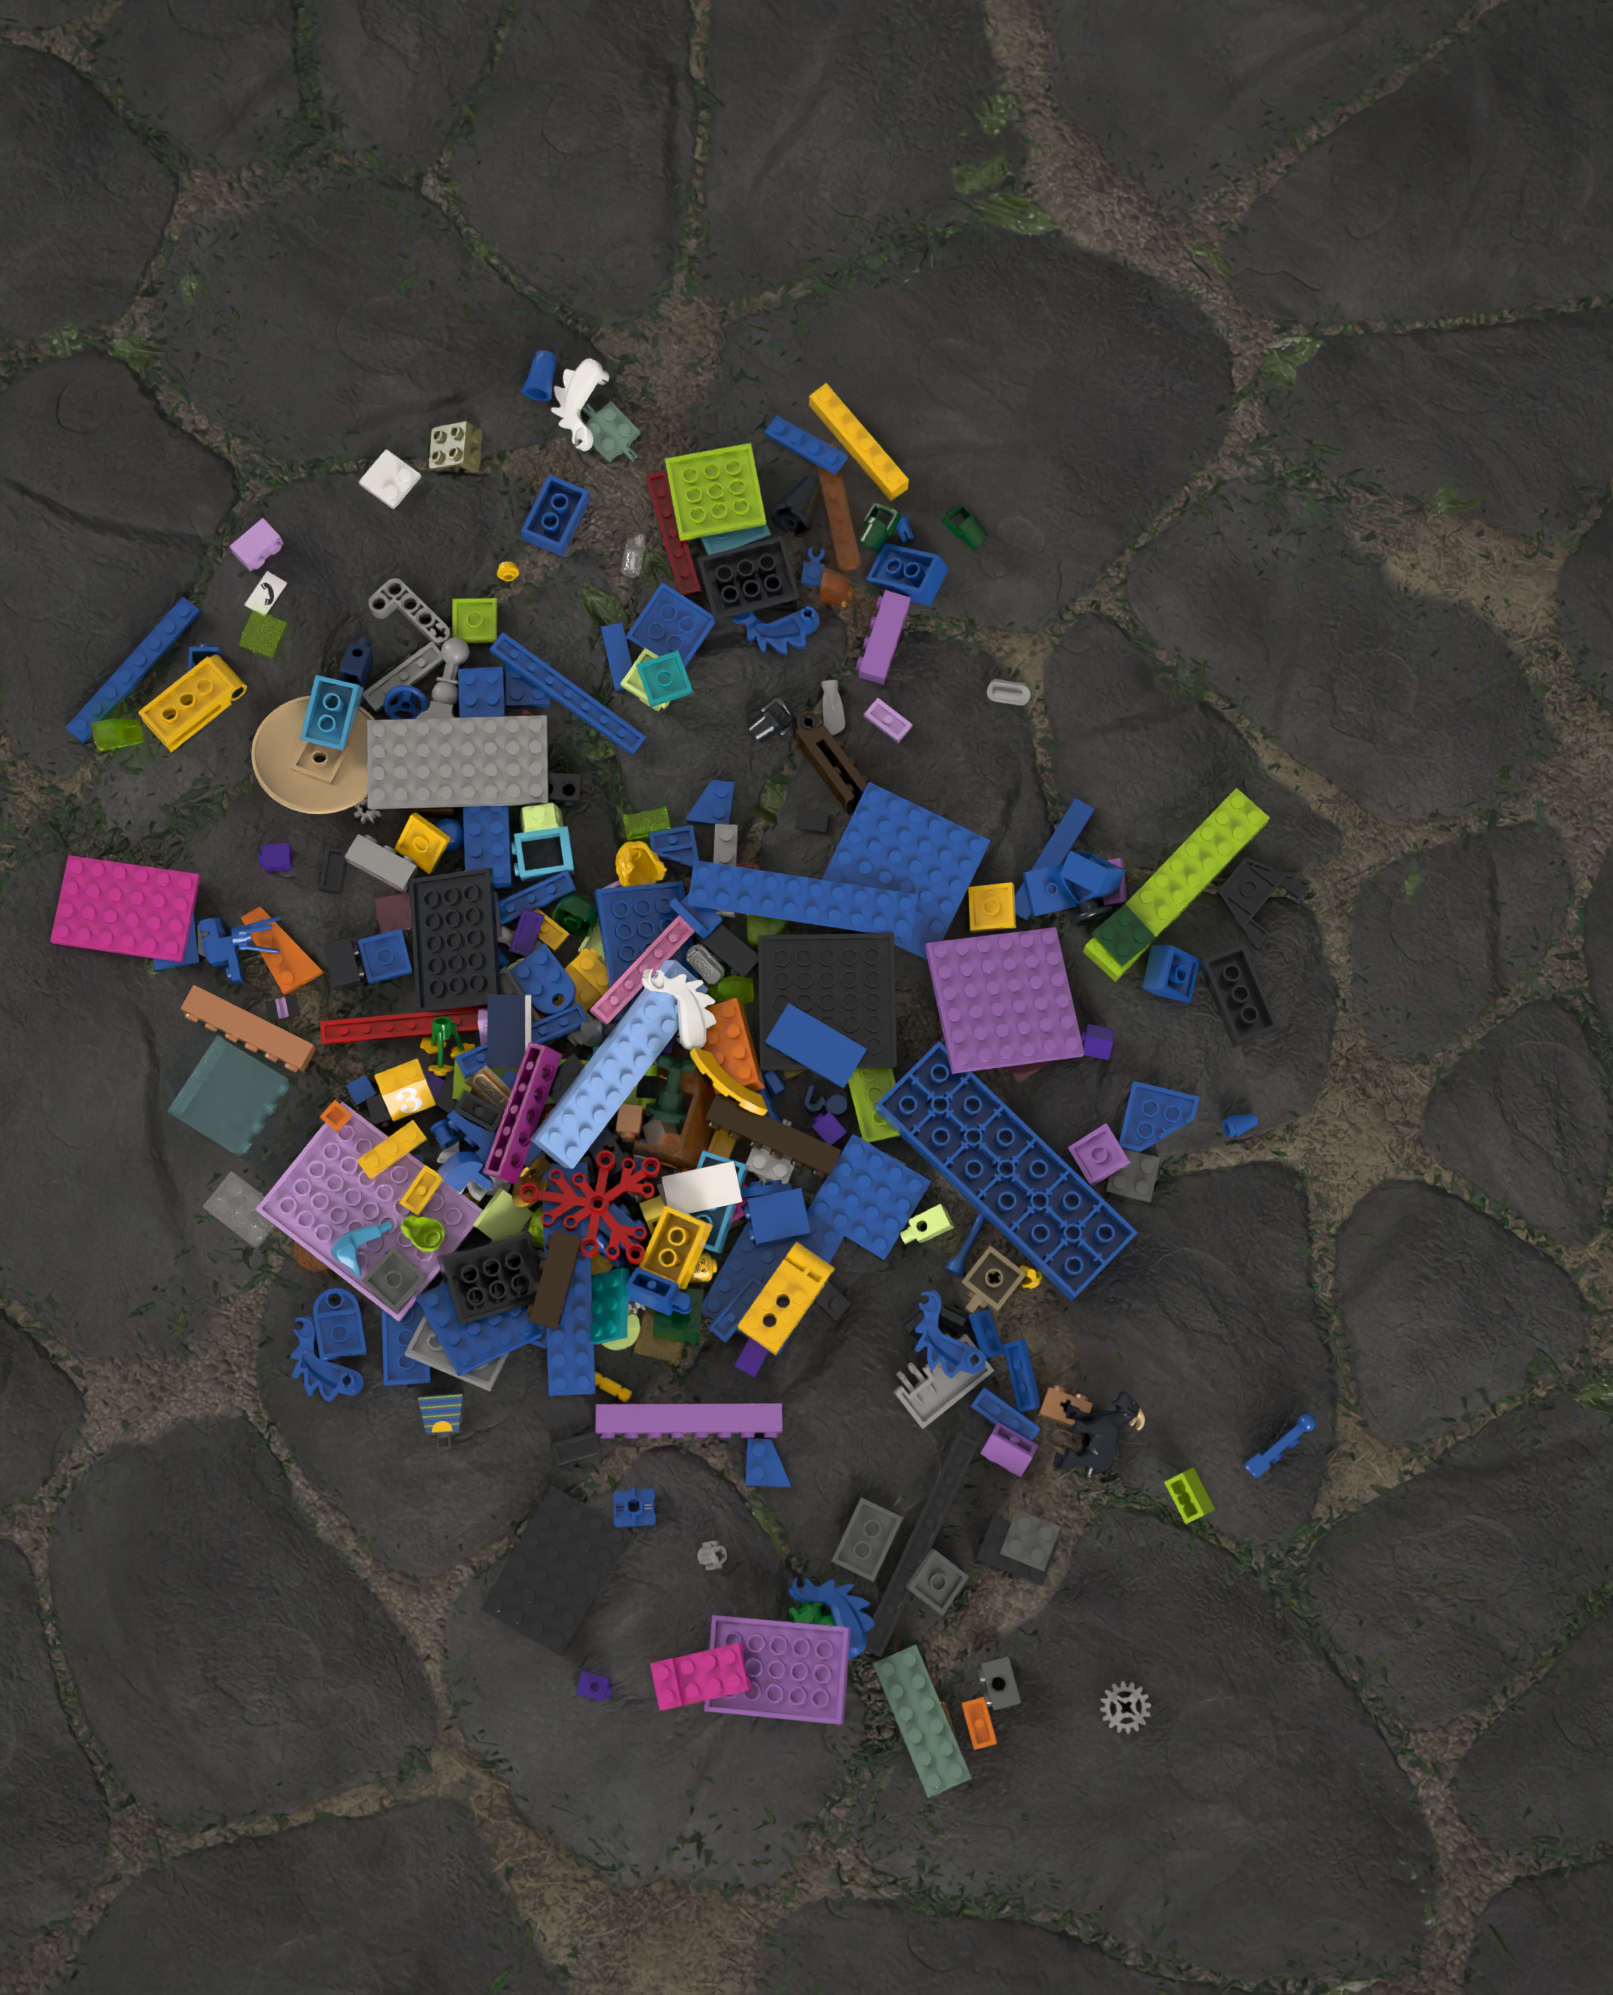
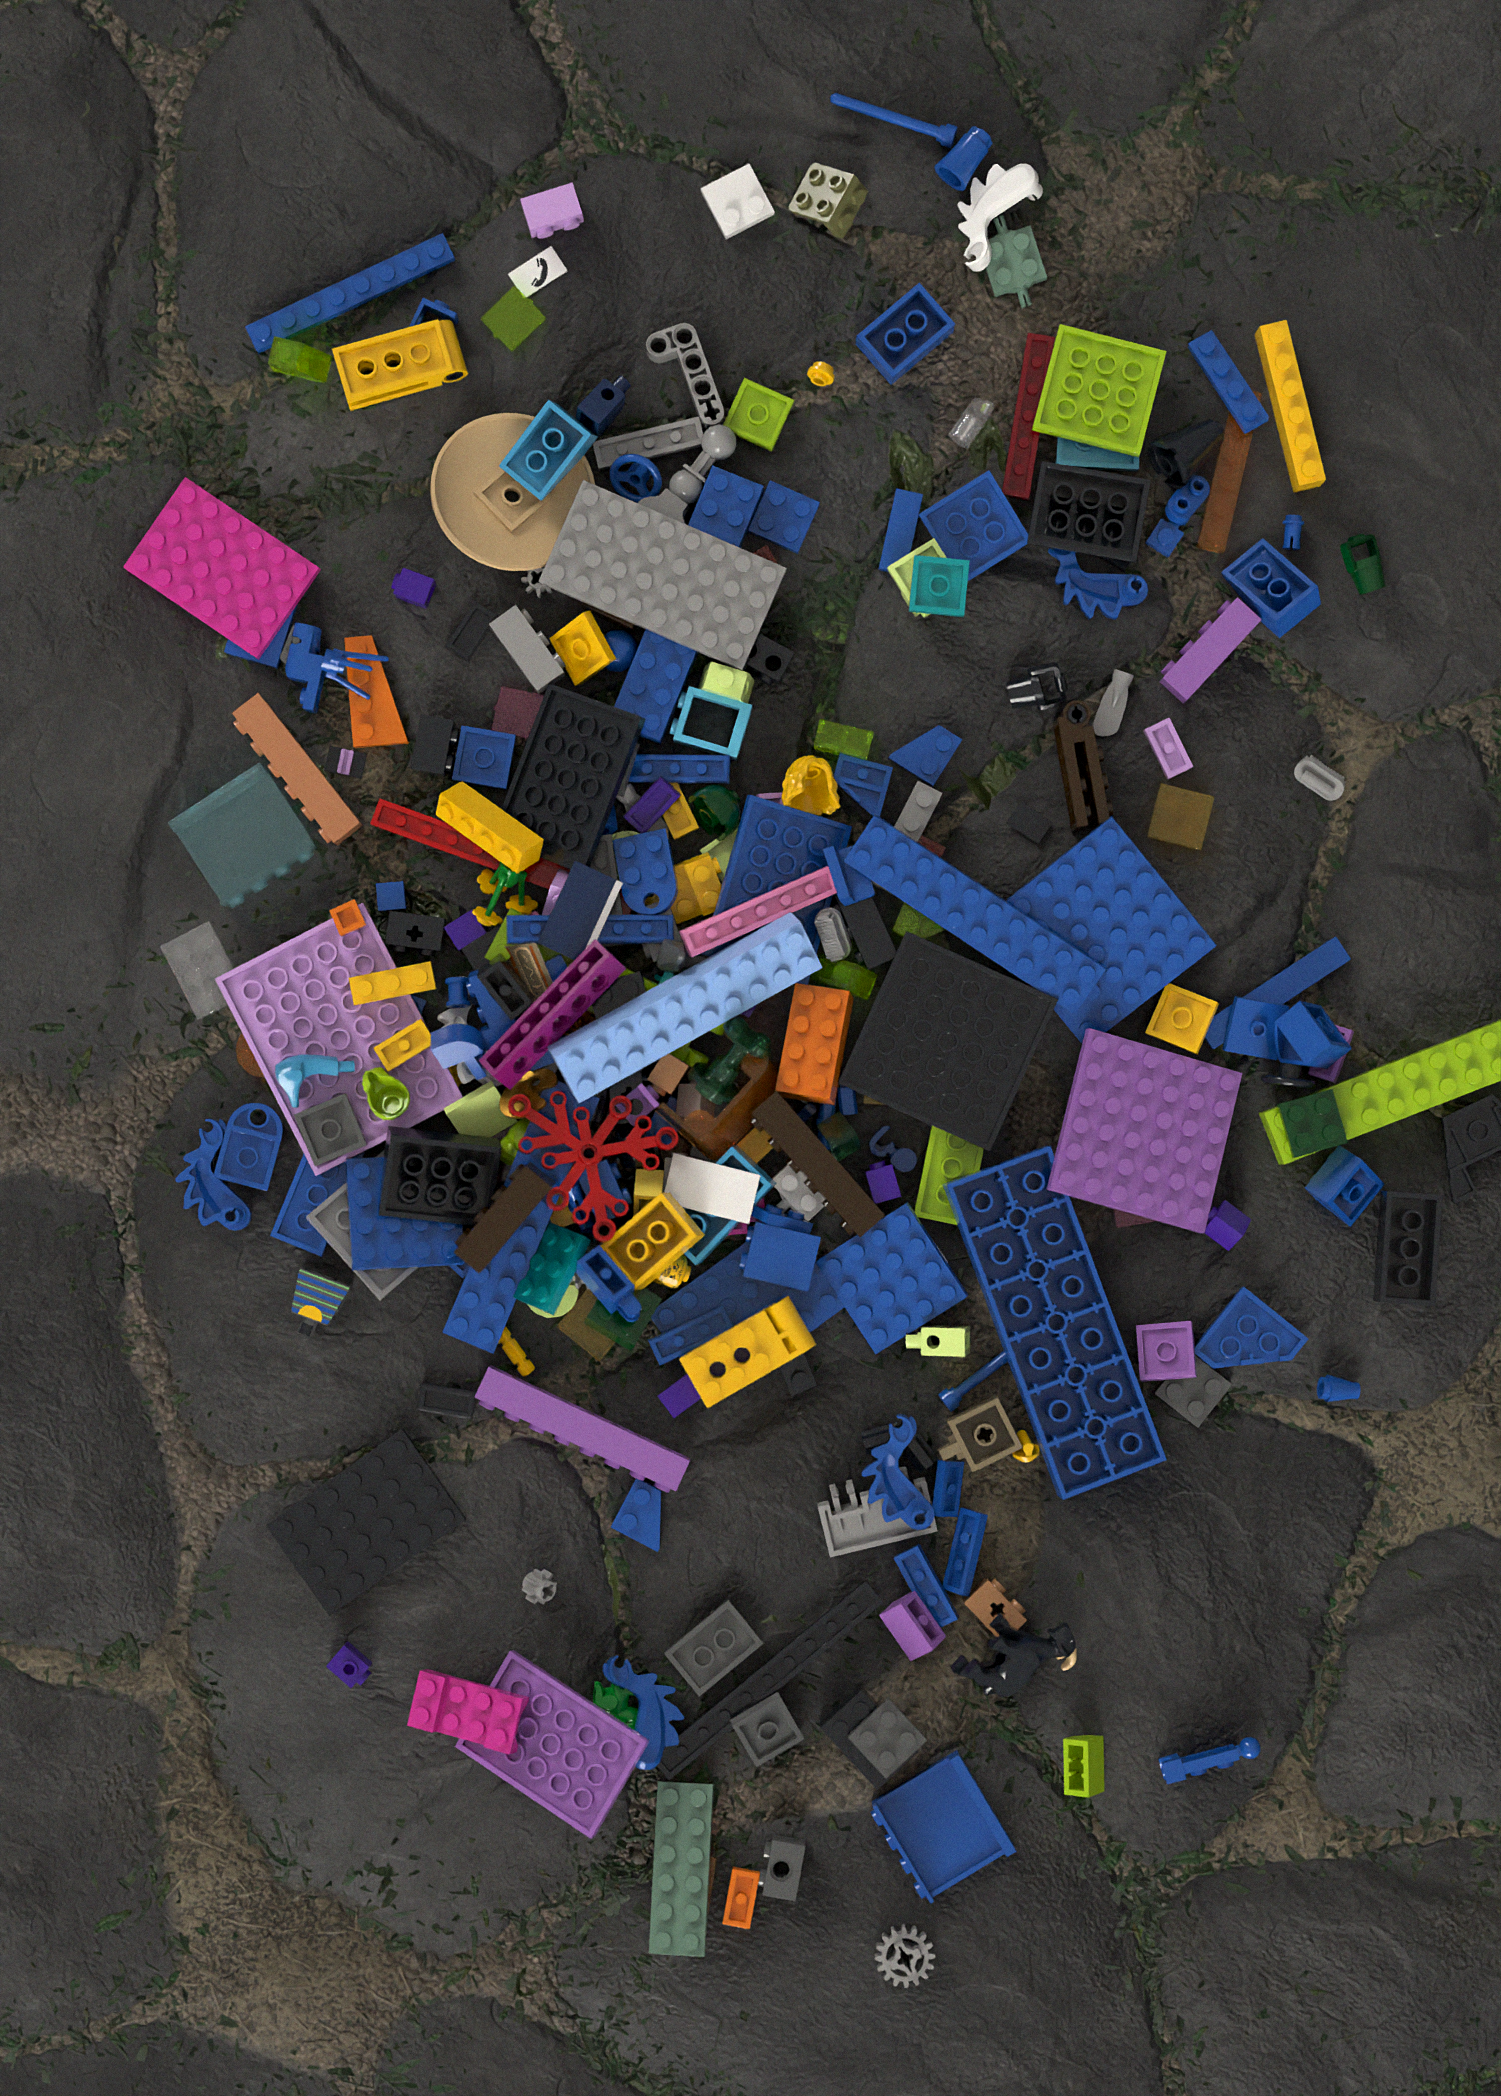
camera: 25 degrees right, 10 degrees up
yellow slope [374,1059,436,1122] -> none
blue plate [489,632,646,756] -> none
blue piece [613,1488,656,1528] -> none
white animal [642,969,716,1050] -> none
yellow tile [690,1047,768,1116] -> none
blue tile [765,1003,867,1089] -> none
clear orange slope [820,568,853,607] -> none
dark green piece [858,503,901,552] -> none
none -> yellow brick [436,781,544,874]
none -> medium lavender bracket [616,1083,659,1126]
none -> panel [817,1111,861,1162]
none -> blue piece [830,93,958,148]
none -> blue panel [870,1750,1016,1904]
none -> clear yellow plate [1146,783,1214,851]
none -> blue plate [1165,475,1210,523]

